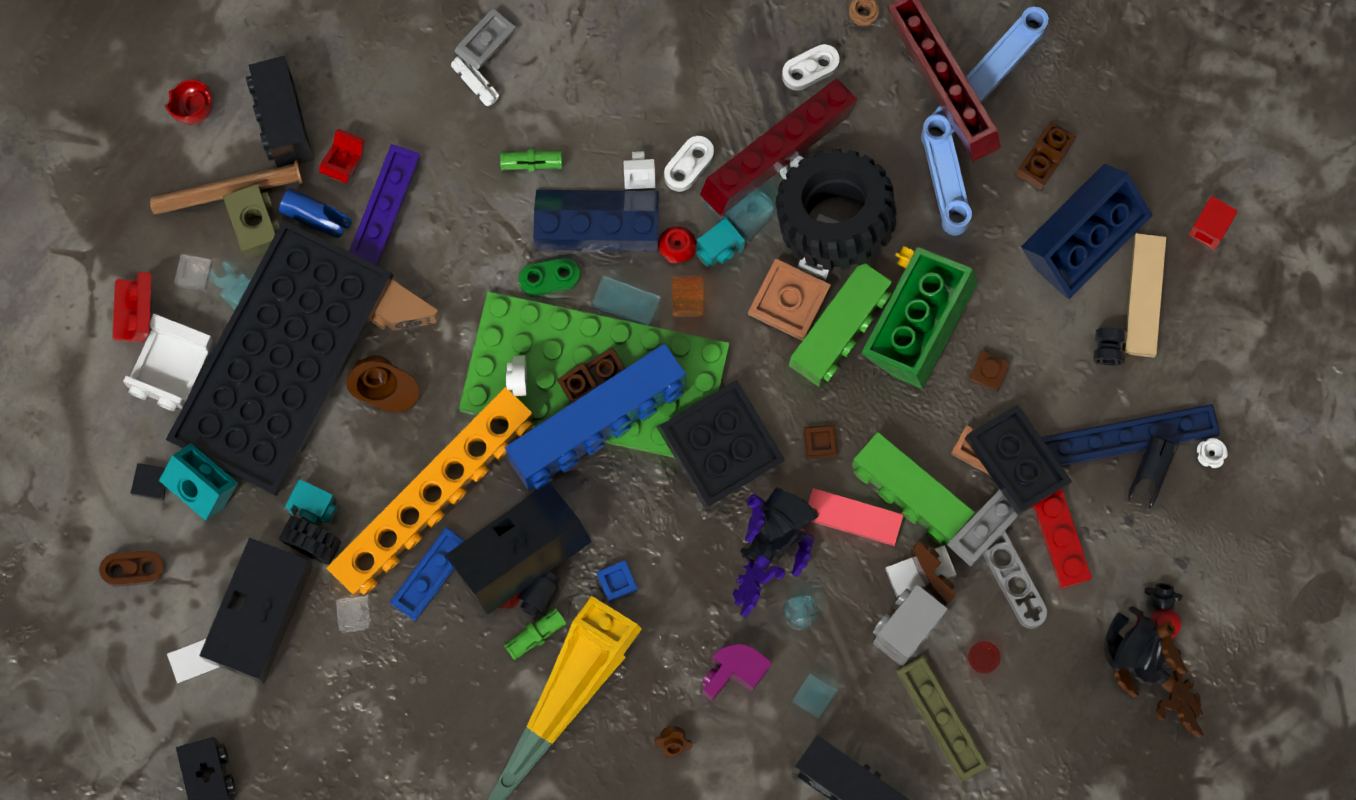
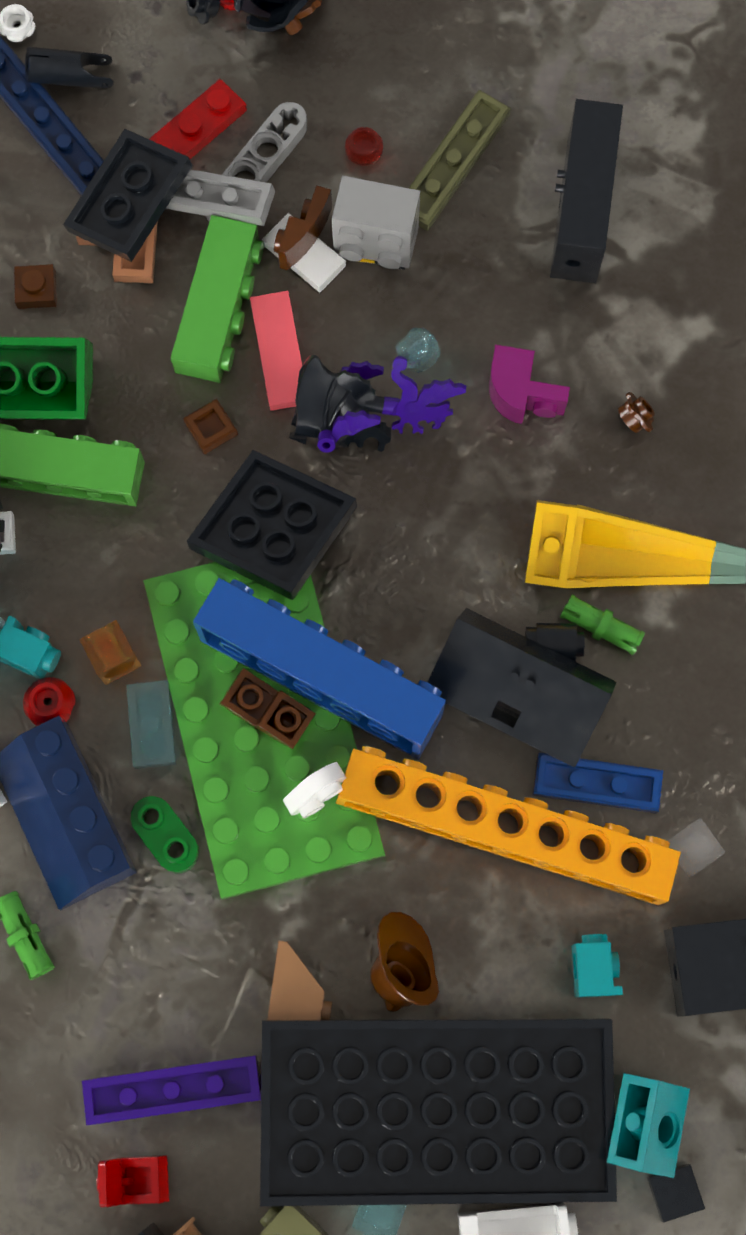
camera: 115 degrees left, 0 degrees up
blue piece [279,188,352,238] -> none
black tyre [279,516,342,565] -> none
blue plate [596,560,638,603] -> none
nougat plate [748,258,831,341] -> none
clear light blue plate [792,674,837,719] -> none

